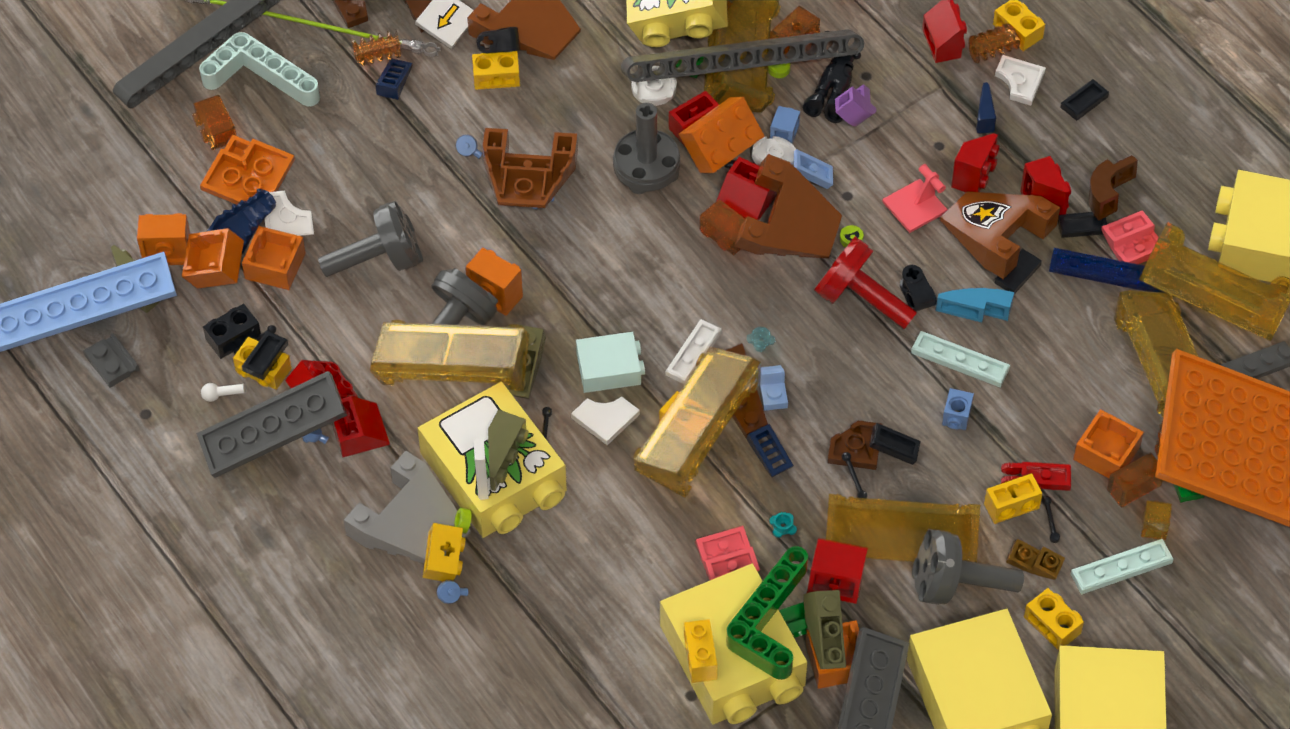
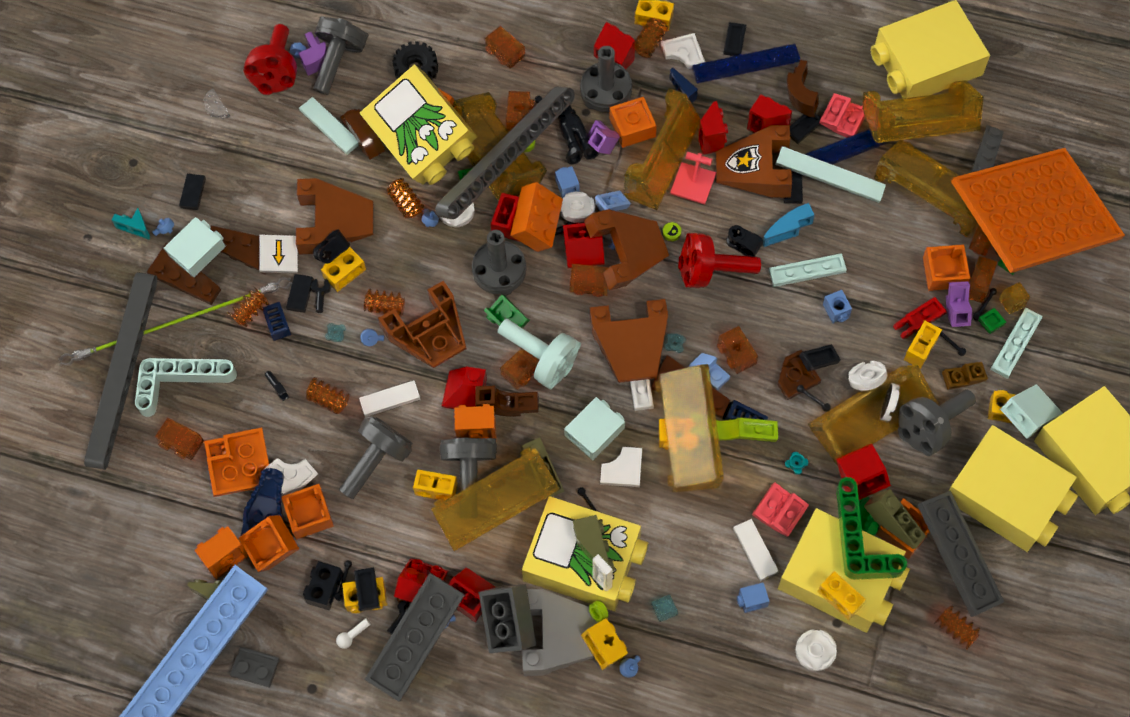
camera: 35 degrees left, 10 degrees up
none -> black bar [265,371,289,401]
none -> black tile [286,274,314,313]
none -> clear orange piece [306,377,349,414]
none -> black bar [311,279,331,313]
none -> clear light blue plate [325,323,346,342]
none -> white tile [359,380,421,417]
none -> clear orange piece [364,288,405,317]
none -> clear orange piece [387,178,425,218]
none -> yellow brick [413,469,458,503]
none -> medium blue piece [421,209,439,227]
none -> red slope [442,367,487,409]
none -> reddish brown arch [475,385,539,417]
none -> dark grey brick [479,584,536,653]
none -> green bracket [484,295,530,328]
none -> light aqua piece [498,318,581,390]
none -> clear orange brick [500,348,539,390]
none -> dark grey piece [580,46,632,112]
none -> dark orange wedge [590,299,668,383]
none -> orange container [609,96,656,148]
none -> clear yellow windscreen [624,88,701,210]
none -> clear light blue plate [651,595,678,623]
none -> lime piece [691,413,778,442]
none -> clear blue plate [692,44,800,83]
none -> clear orange brick [717,326,758,374]
none -> white tile [733,519,779,581]
none -> medium blue brick [737,582,770,613]
none -> light aqua tile [775,146,886,203]
none -> white tile [795,630,837,671]
none -> white tile [848,361,887,391]
none -> white tile [880,383,900,422]
none -> medium lavender brick [946,281,972,327]
none -> black hinge [973,288,997,321]
none -> green plate [978,307,1006,334]
none -> light aqua panel [1000,384,1063,439]

